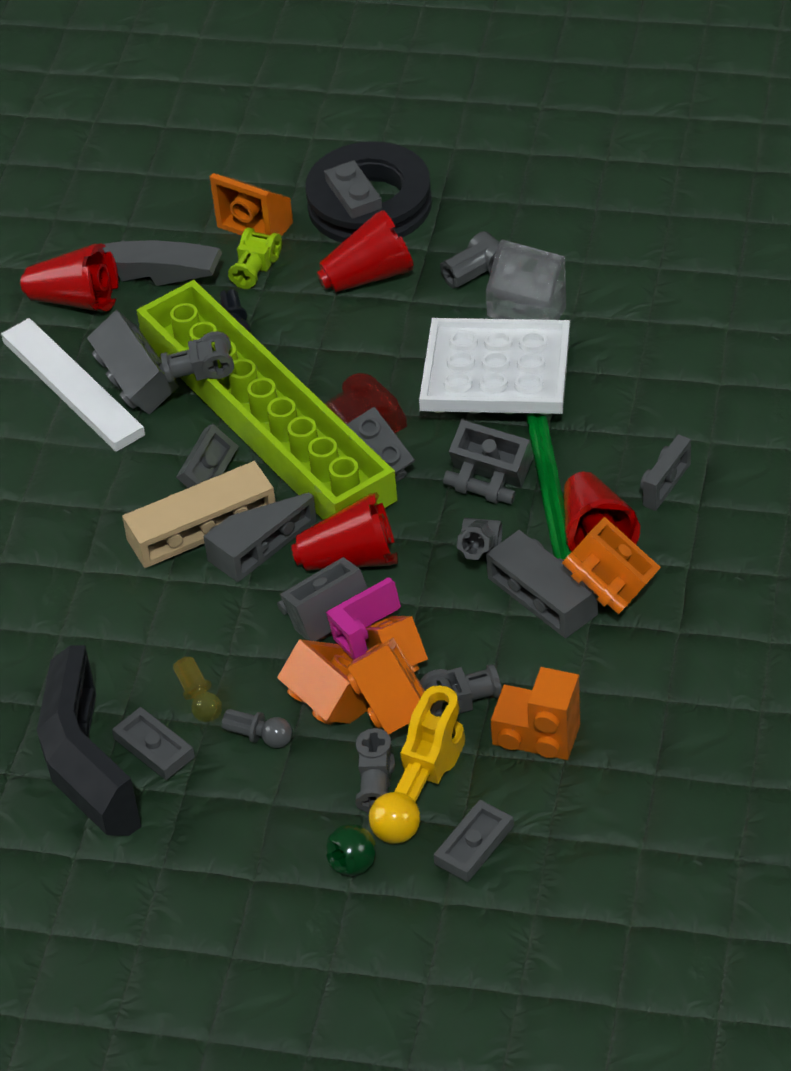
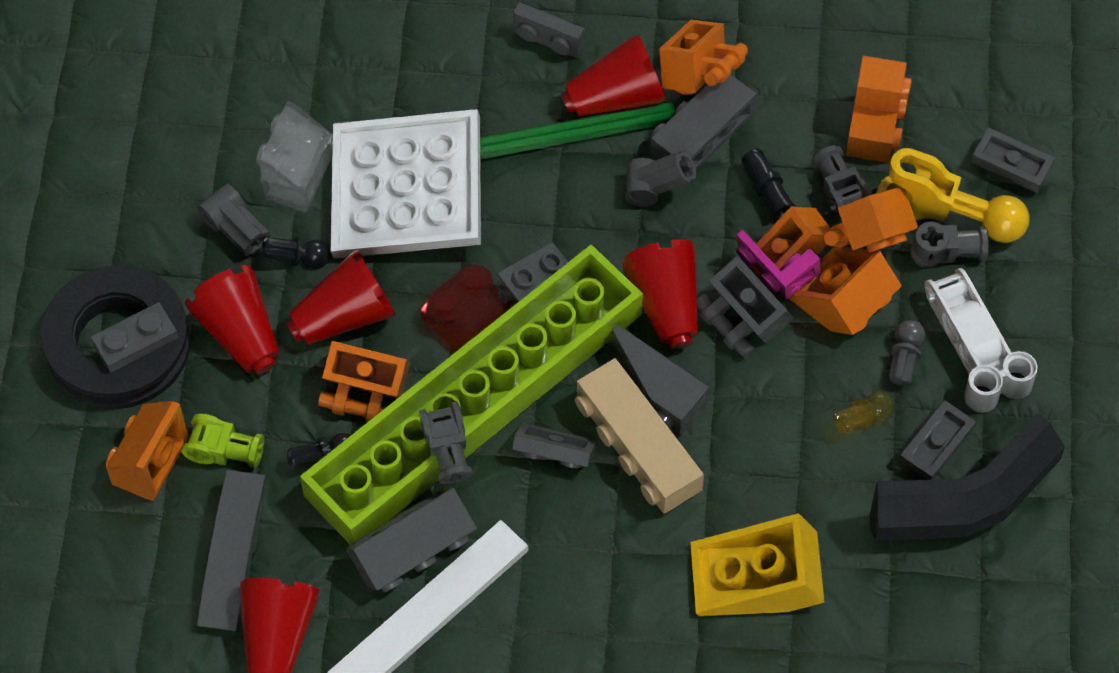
camera: 100 degrees left, 15 degrees up
dark green piece [326,824,376,876] -> none
dark grey brick [443,419,534,505] -> none
none -> black axle [262,237,331,269]
none -> red cone [286,249,396,345]
none -> orange brick [318,341,410,422]
none -> yellow slope [690,513,825,616]
none -> black pin [741,148,796,220]
none -> white piece [924,268,1038,413]

